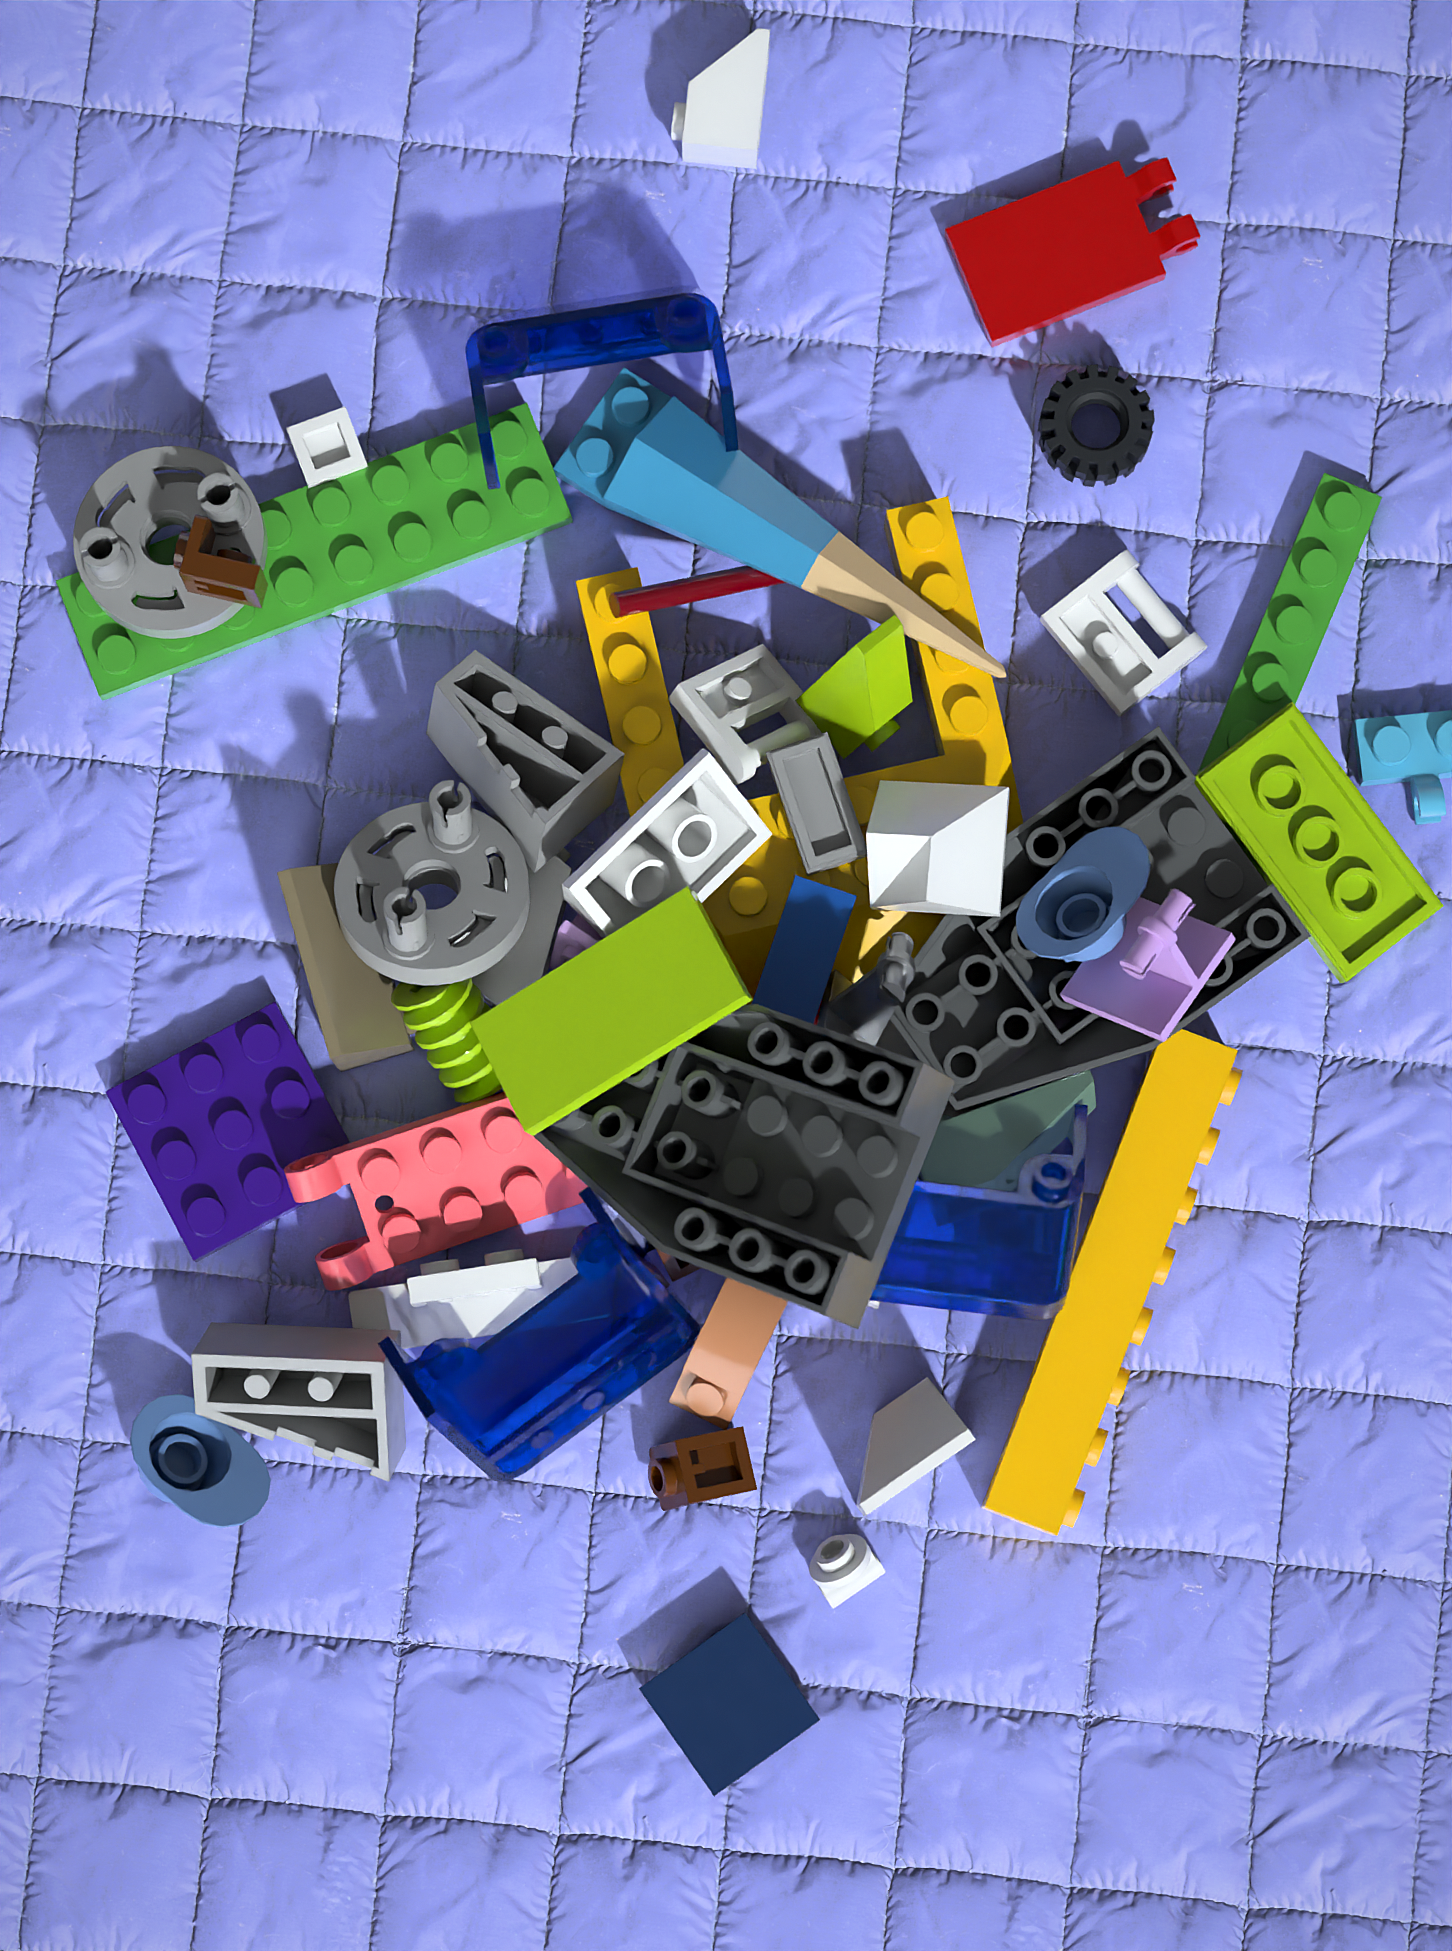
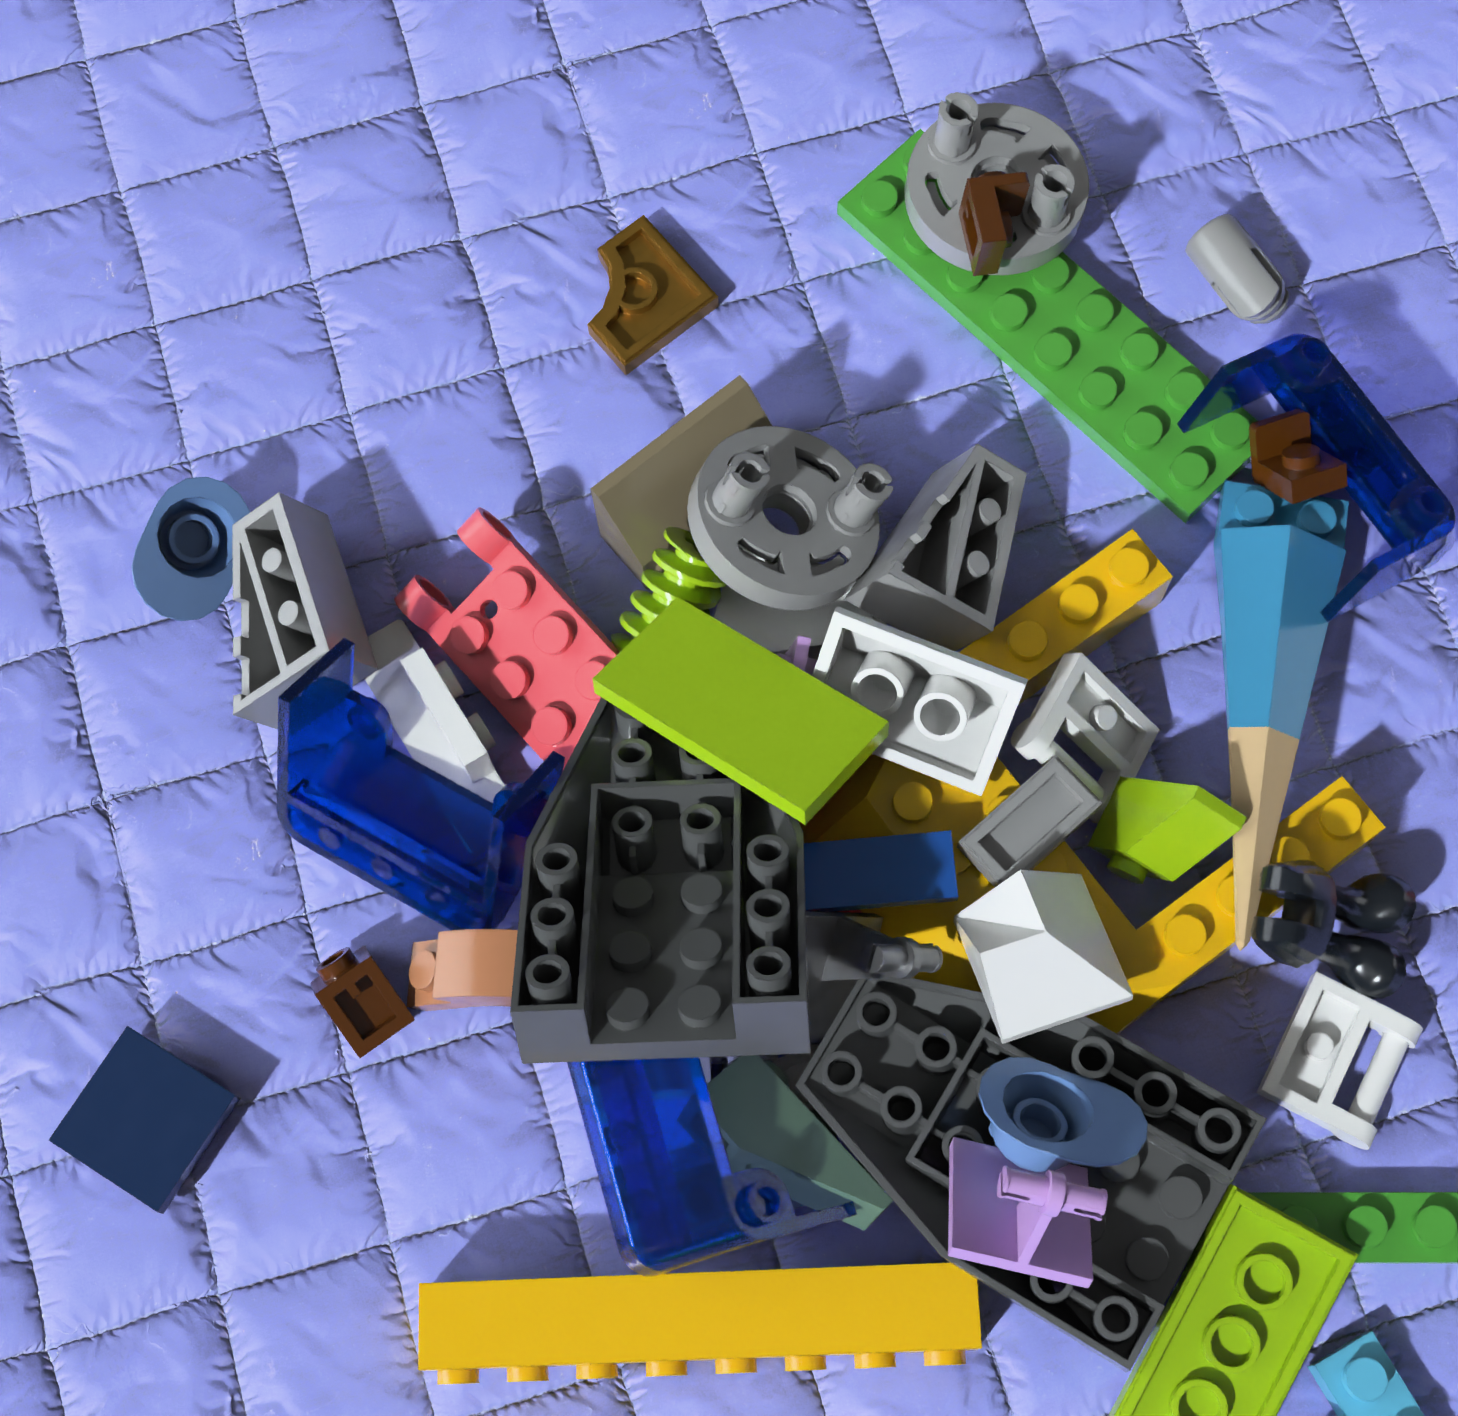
camera: 70 degrees right, 10 degrees down
dark purple plate [105,1002,351,1262] -> none
white plate [286,406,368,488] -> none
dark red bar [609,565,787,618] -> none
white plate [809,1534,886,1609] -> none
white slope [856,1377,976,1517] -> none
none -> pearl gold tile [587,215,719,375]
none -> light grey arm [1185,214,1289,324]
none -> reddish brown bracket [1249,408,1348,504]
none -> black piece [1251,860,1416,999]

